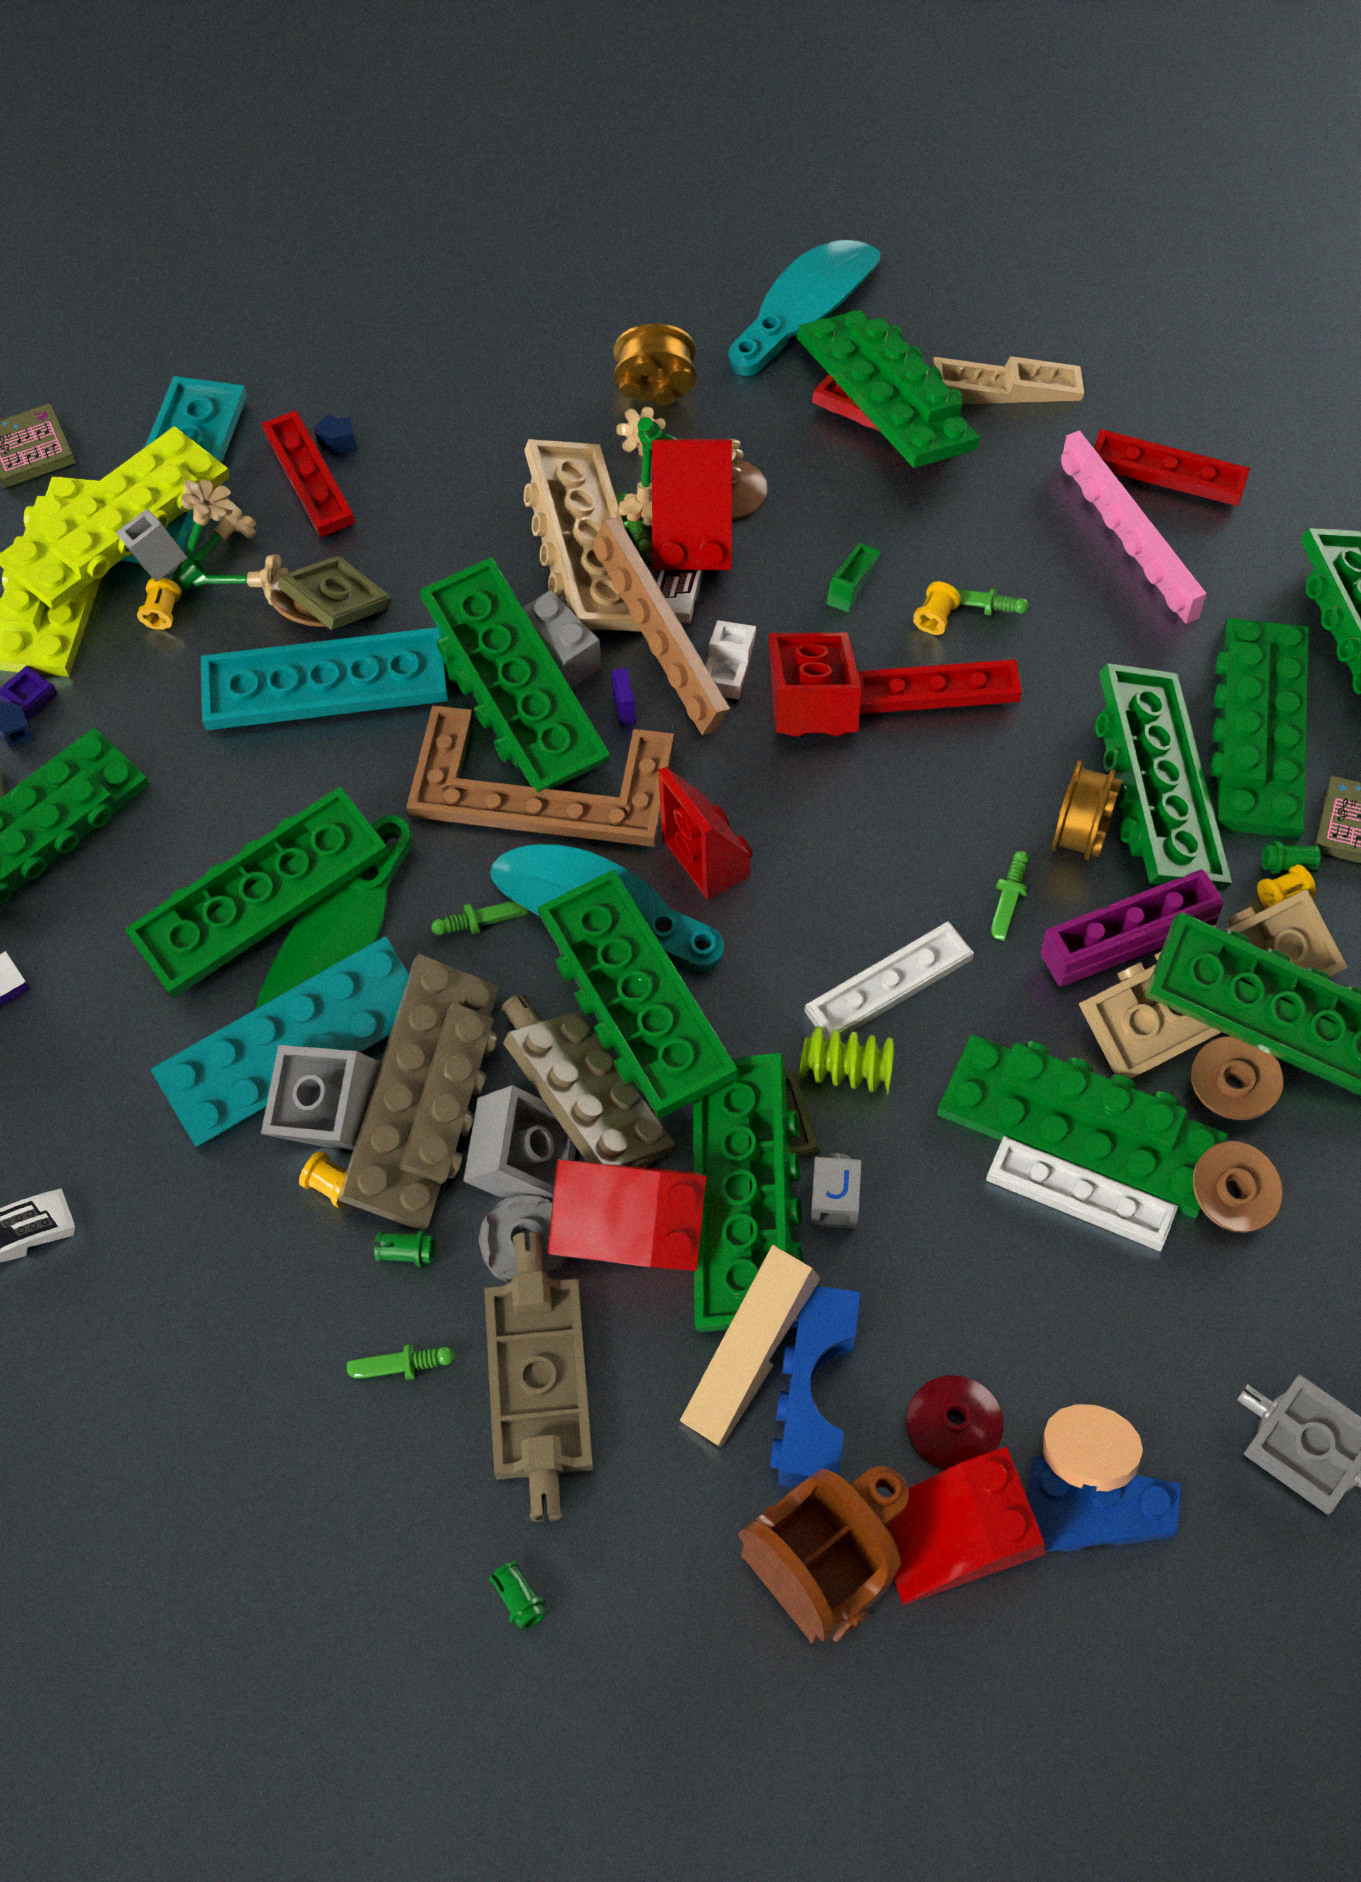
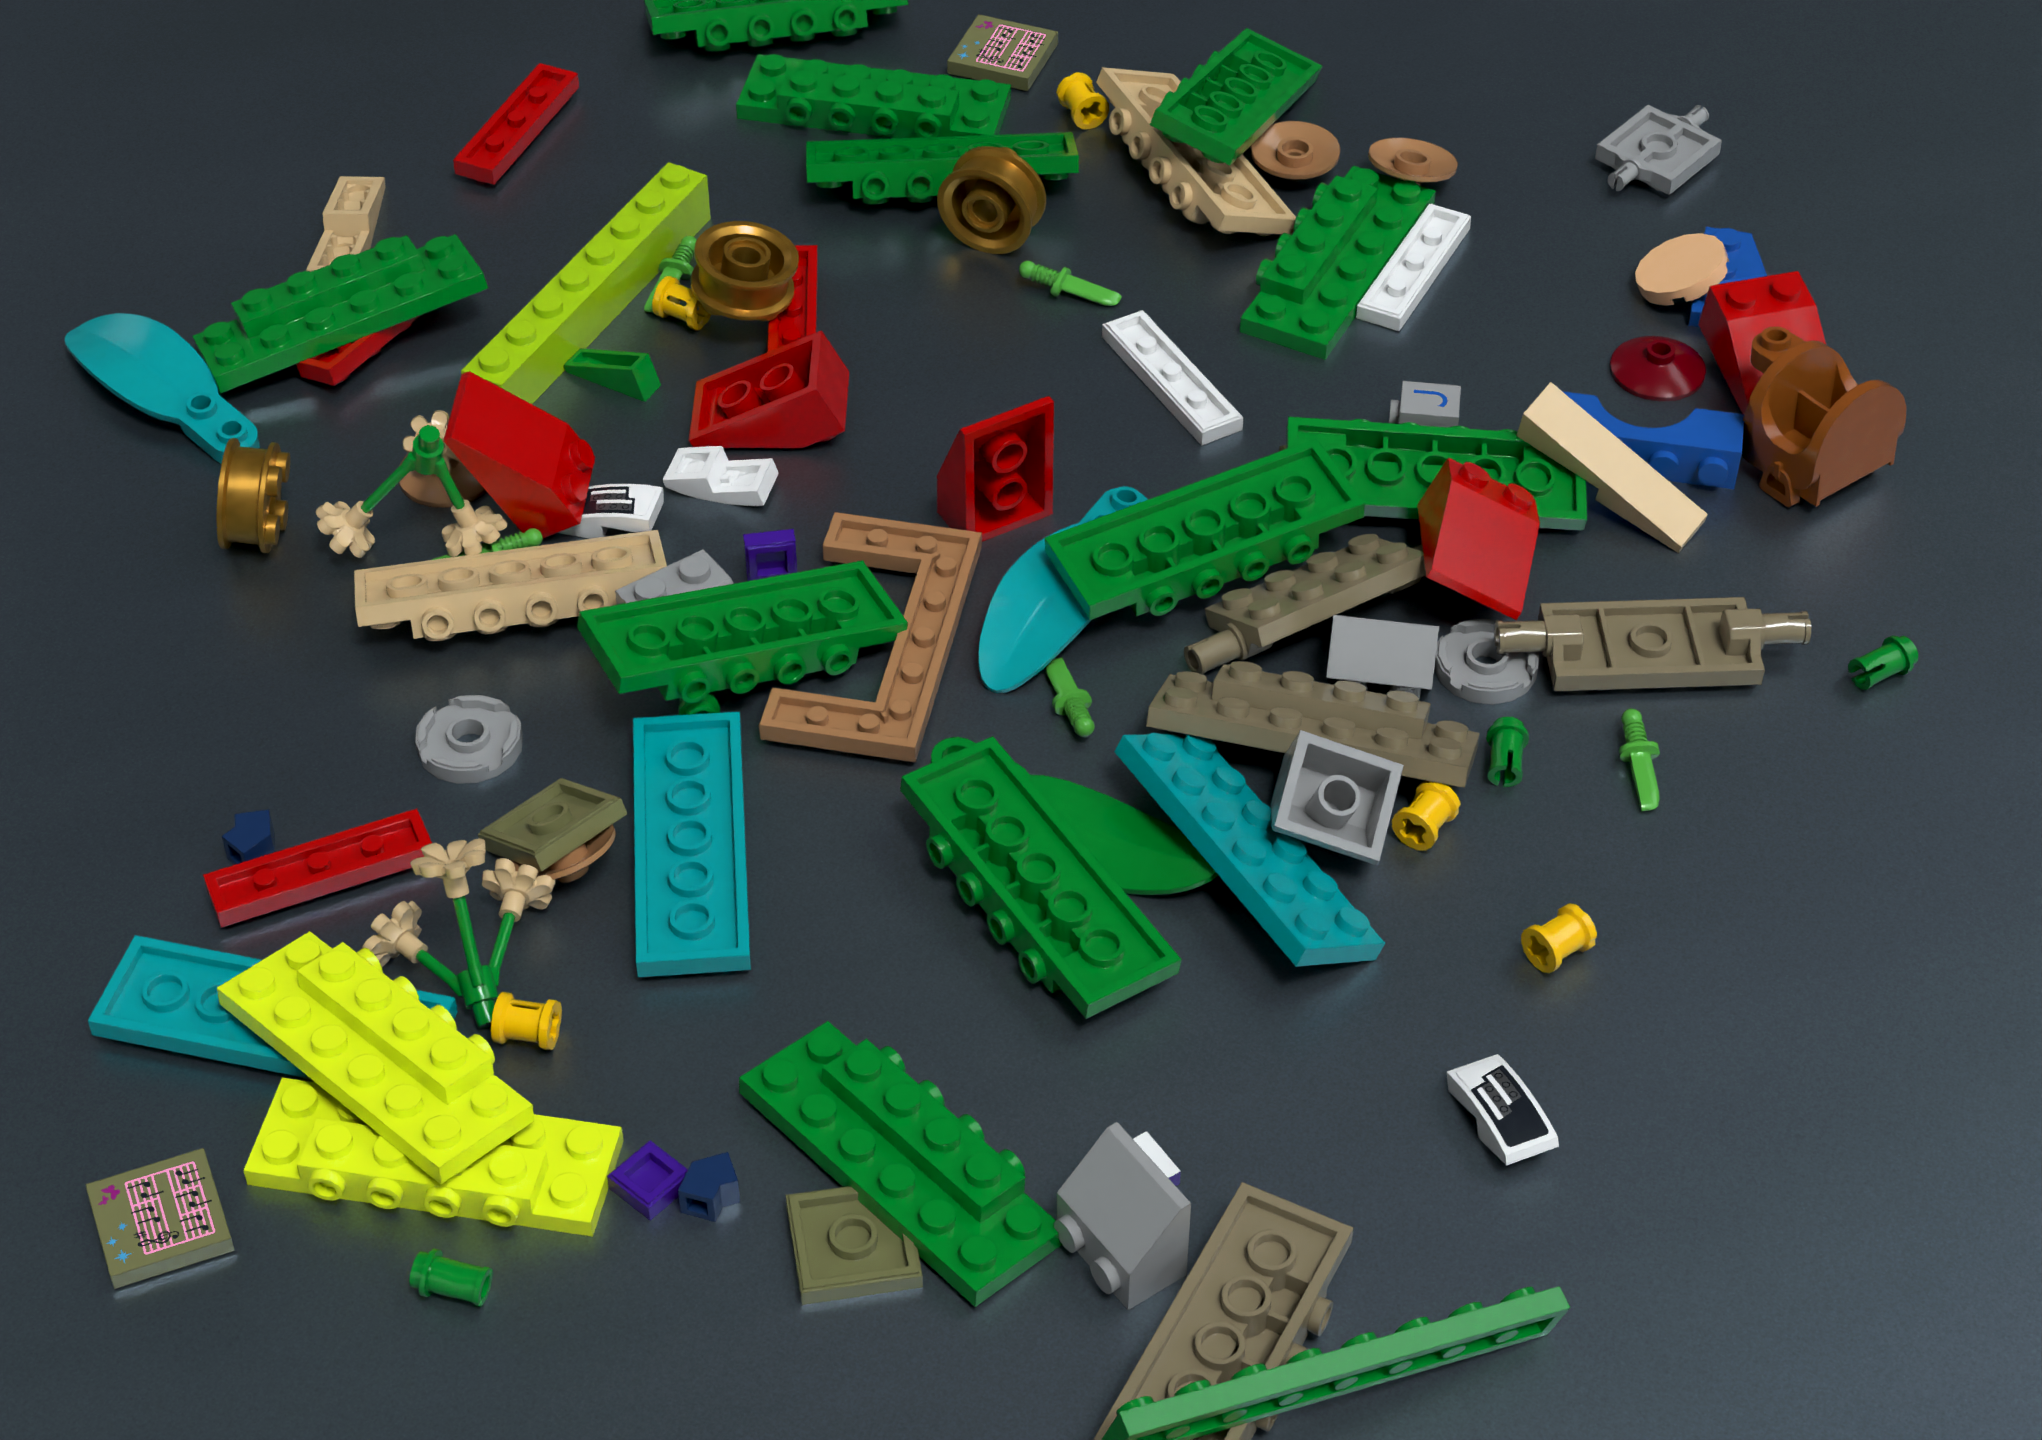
camera: 90 degrees left, 15 degrees down
light grey brick [116,509,188,582] -> none
medium nougat plate [592,517,730,735] -> none
lime piece [799,1026,895,1094] -> none
magenta brick [1040,869,1224,987] -> none
bright pink plate [1061,430,1207,624] -> none
green pin [1262,840,1321,875] -> none
none -> light grey tile [415,695,523,784]
none -> lime brick [461,162,711,404]
none -> pearl gold wheel [691,221,799,321]
none -> yellow bush [1521,903,1597,974]

